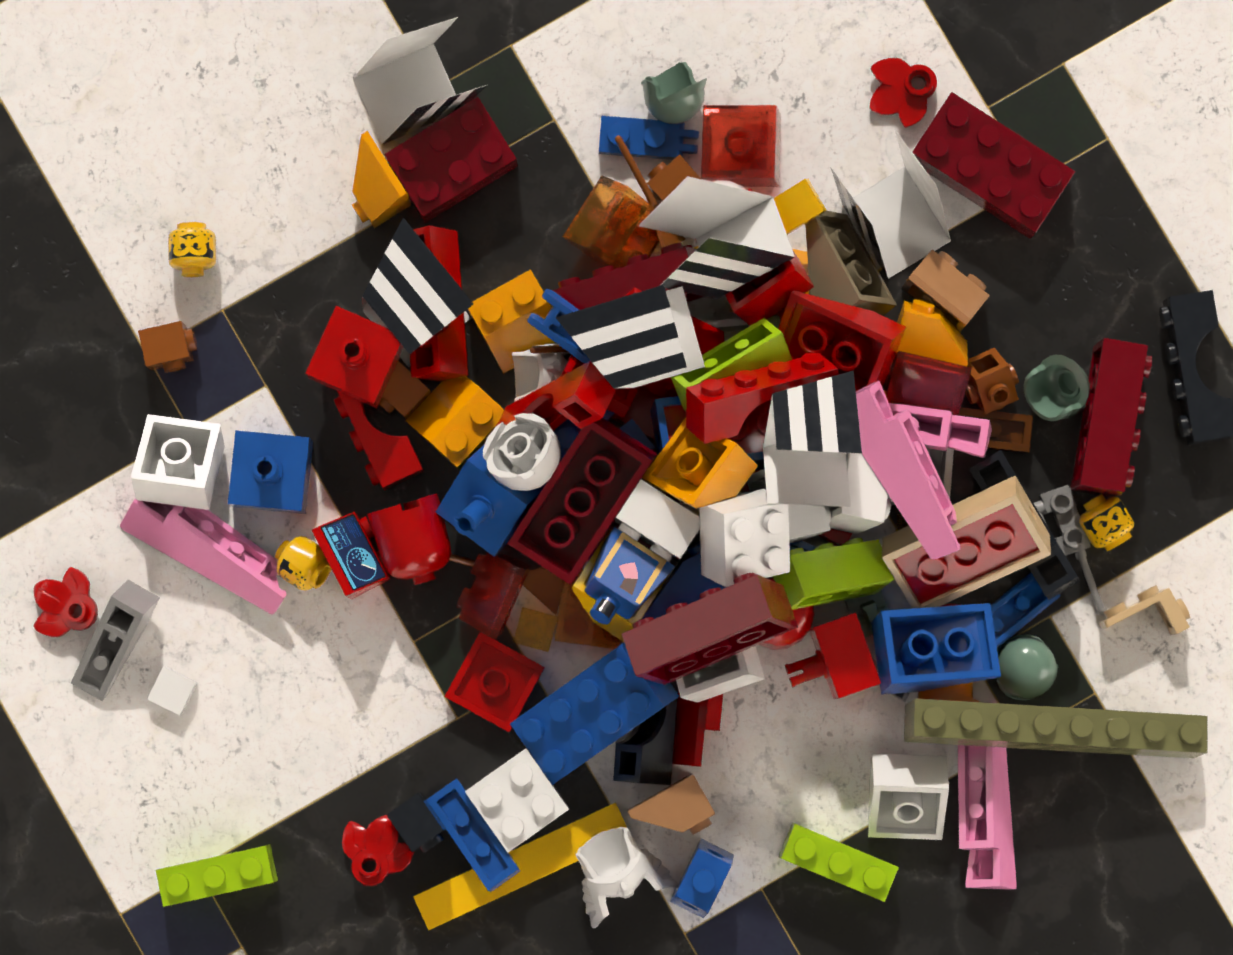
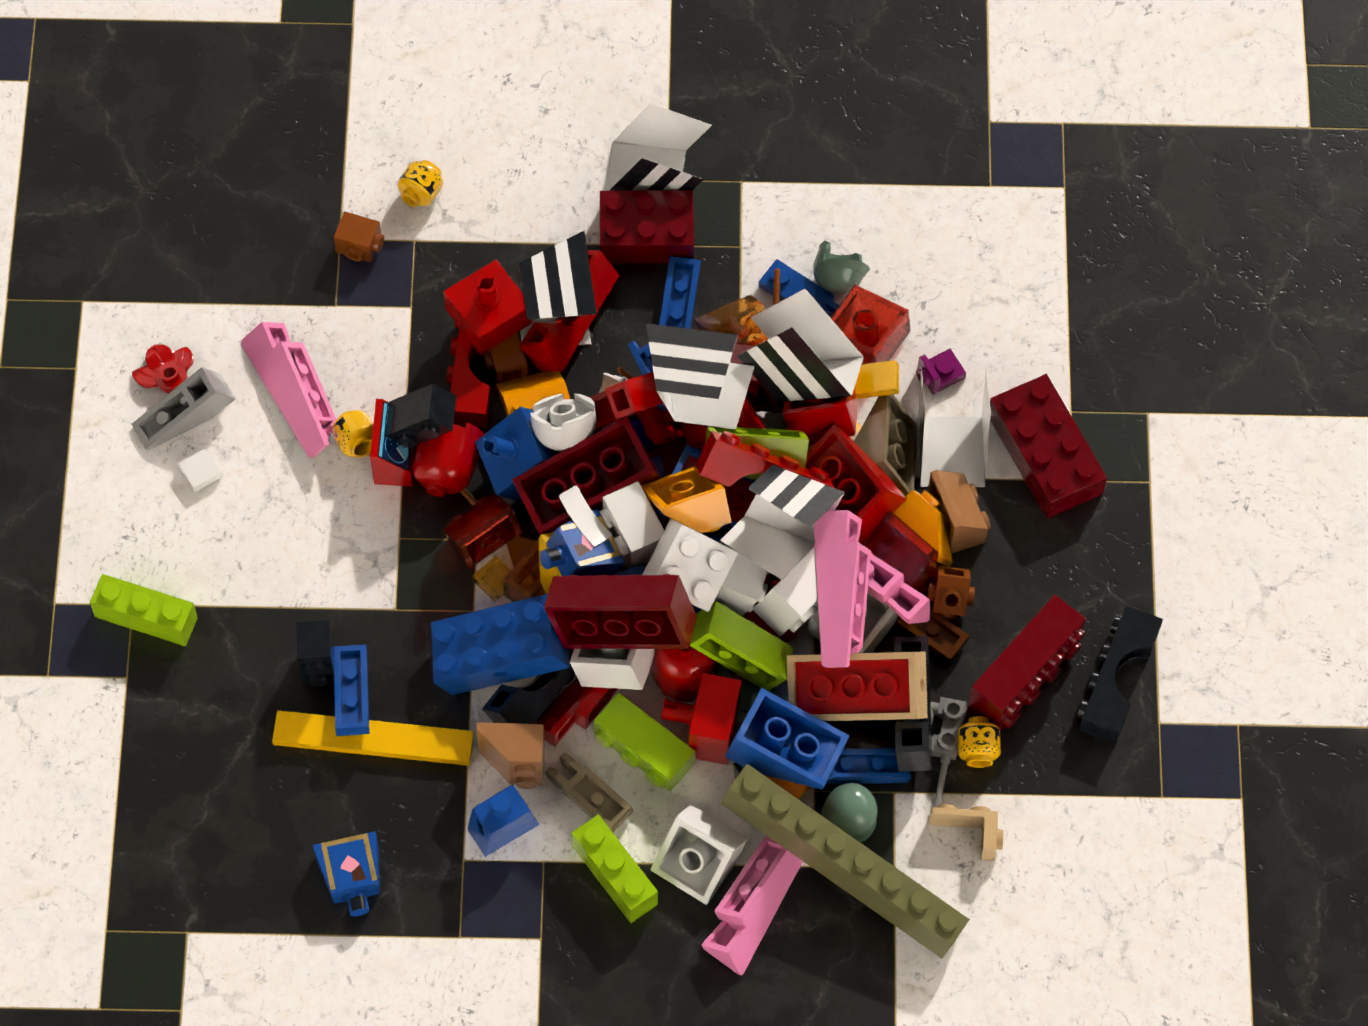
camera: 30 degrees right, 20 degrees down
white brick [131,414,225,510] -> none
blue brick [228,430,313,514] -> none
red plate [342,815,414,886] -> none
light orange slope [351,131,411,228] -> none
red plate [444,632,545,732] -> none
white brick [465,748,570,853] -> none
light orange slope [468,269,555,374] -> none
white helmet [576,827,678,928] -> none
red plate [869,58,937,127] -> none
sand green helmet [1023,354,1090,422] -> none
none -> black brick [385,384,457,448]
none -> dark tan hinge [545,753,633,833]
none -> white sticker [559,486,612,546]
none -> lime brick [593,692,696,792]
none -> blue plate [659,256,701,329]
none -> magenta bracket [916,348,966,395]

